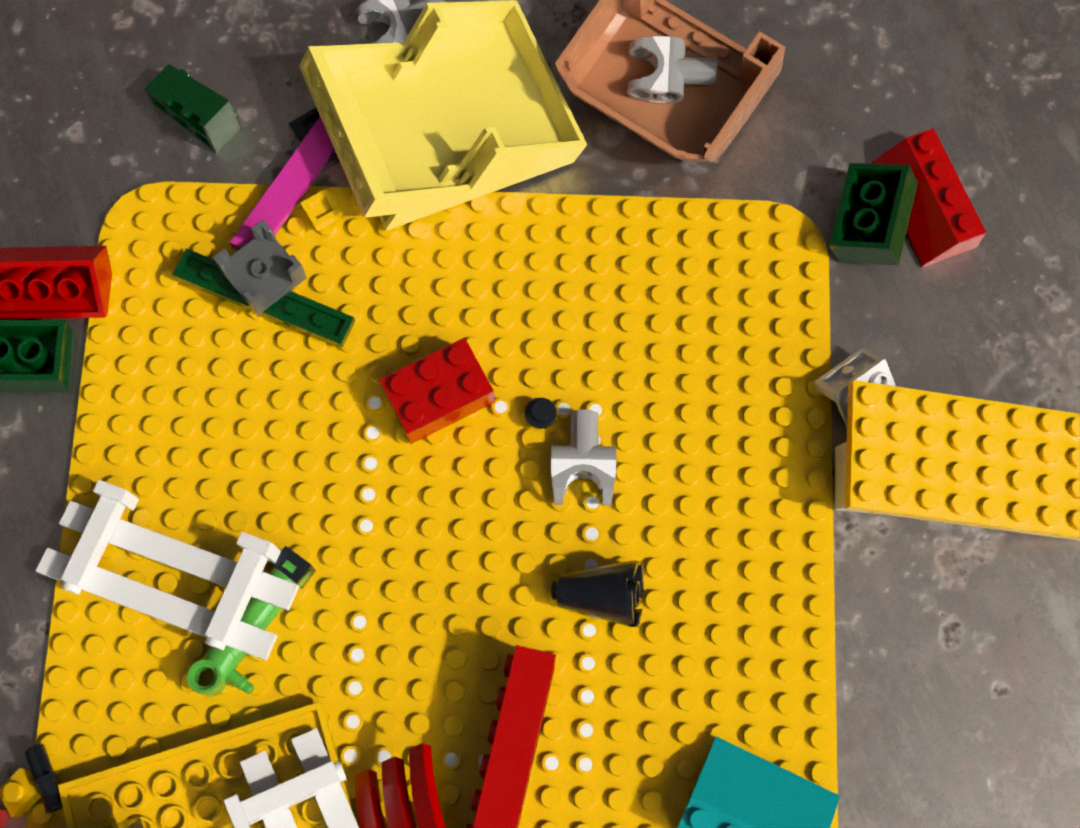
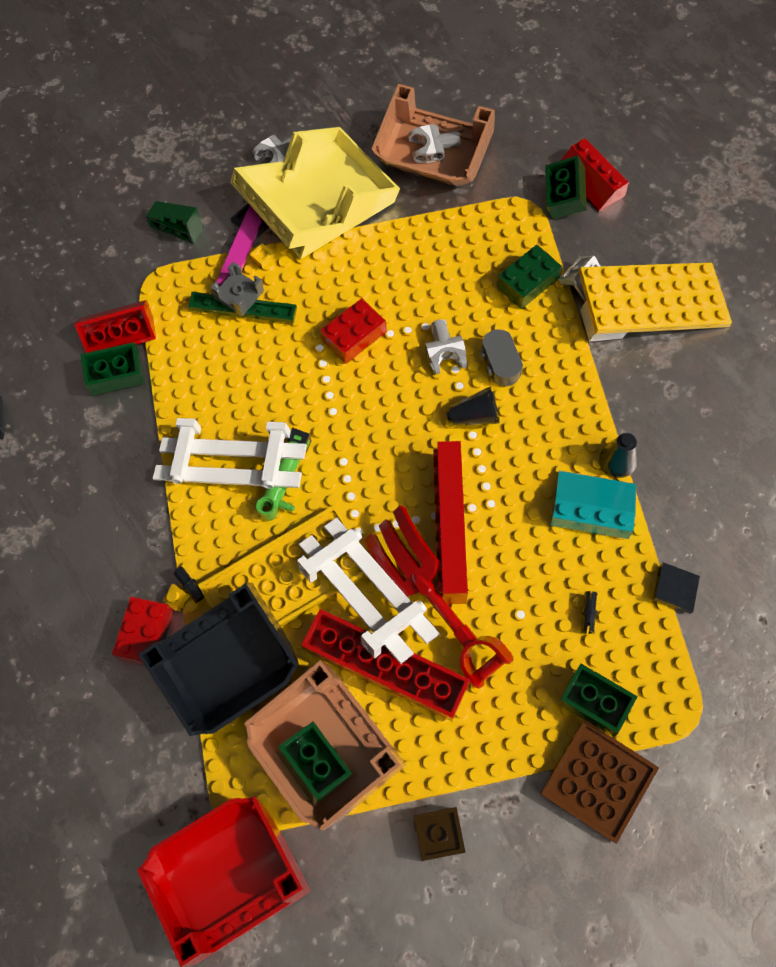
camera: 10 degrees left, 5 degrees down
black plate [525,397,556,429] -> none
none -> dark grey brick [479,329,523,386]
none -> dark green brick [497,244,562,310]
none -> black cone [599,433,638,478]

